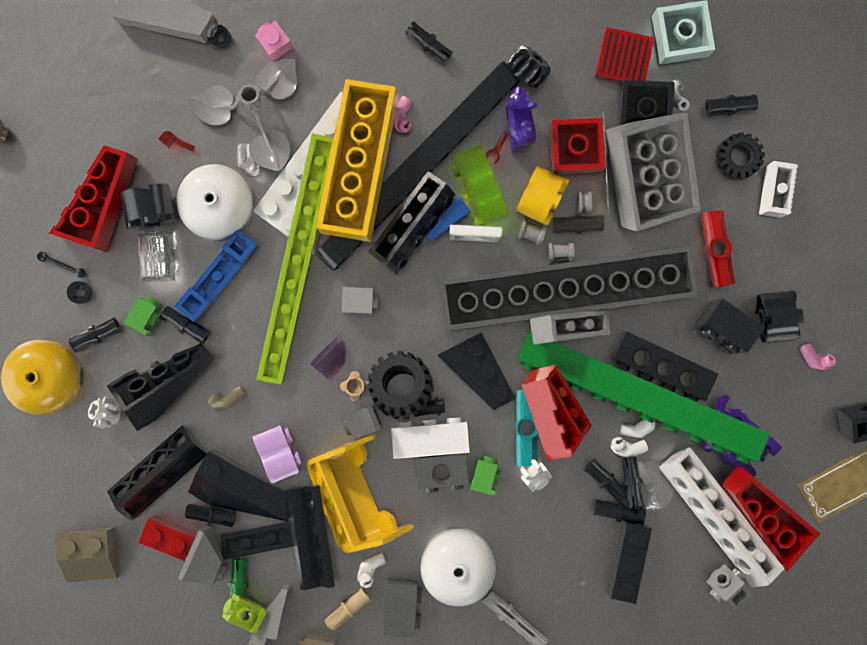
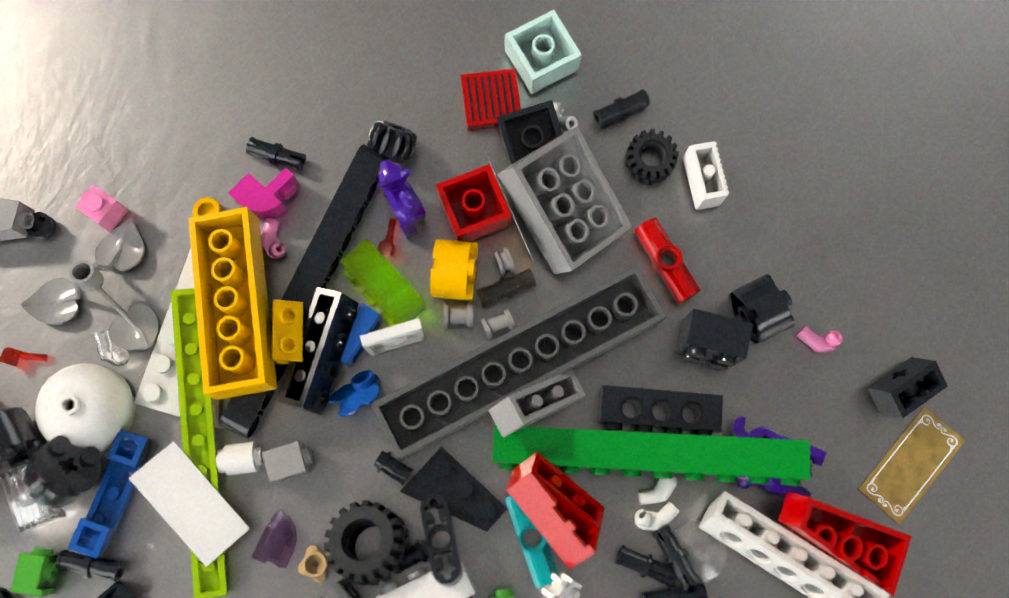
camera: 25 degrees left, 10 degrees down
none -> black brick [24,435,101,508]
none -> white sticker [129,441,250,567]
none -> yellow tile [192,197,224,217]
none -> white brick [216,441,264,476]
none -> dark pink brick [228,167,299,220]
none -> yellow hinge [271,299,303,364]
none -> blue plate [328,370,380,417]
none -> black pin [373,450,413,486]
none -> black beam [420,494,462,587]

